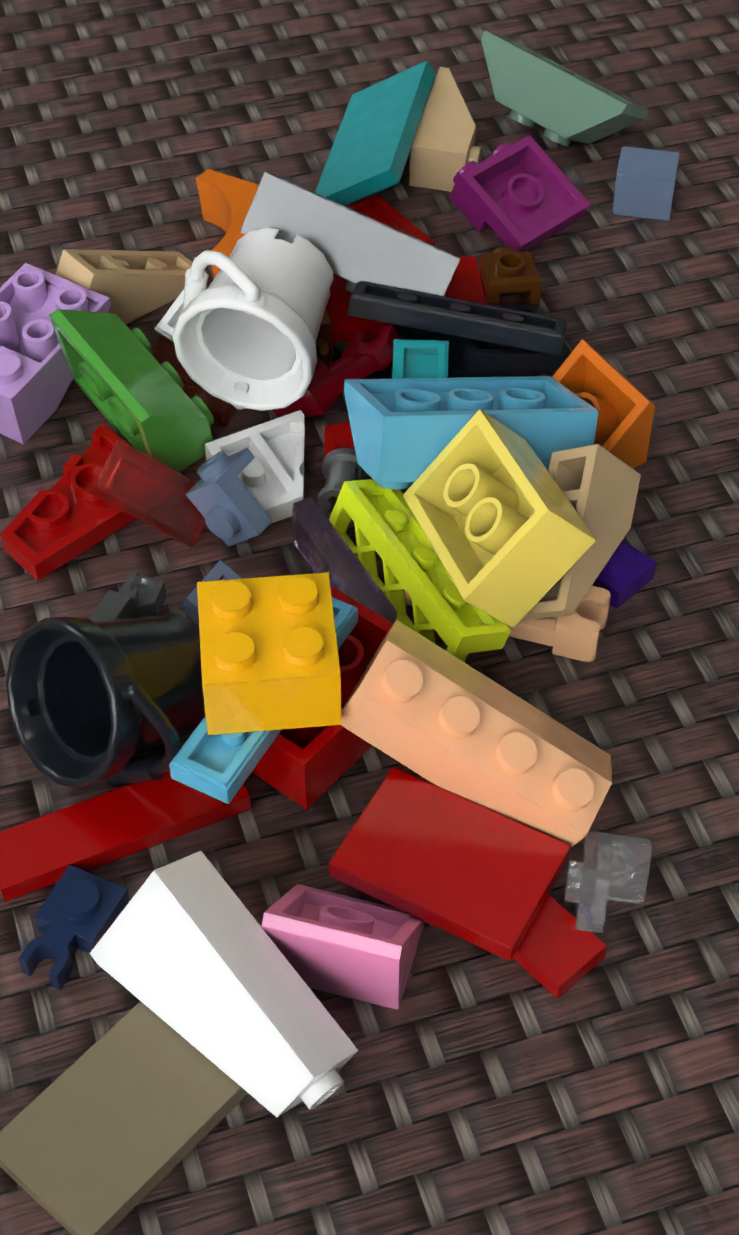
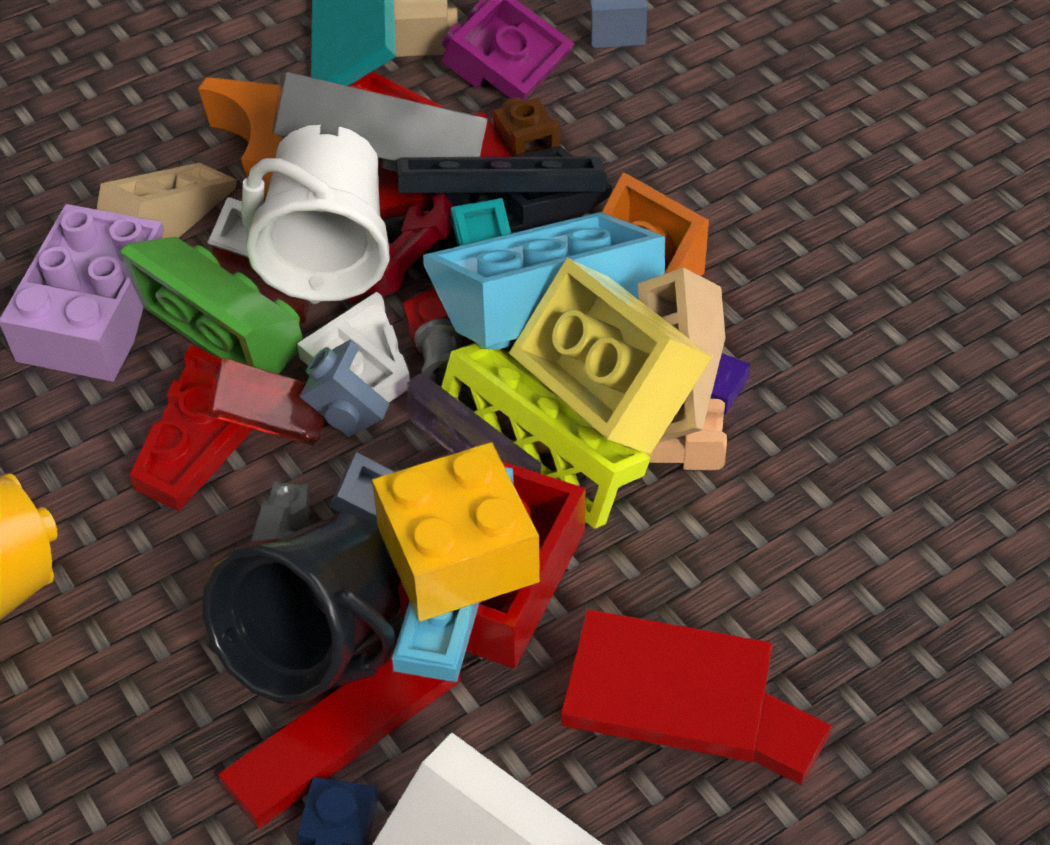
camera: 15 degrees left, 0 degrees up
bright pink slope [261,884,425,1010] -> none
light nougat slope [341,619,612,848] -> none
clear bracket [564,831,652,933] -> none

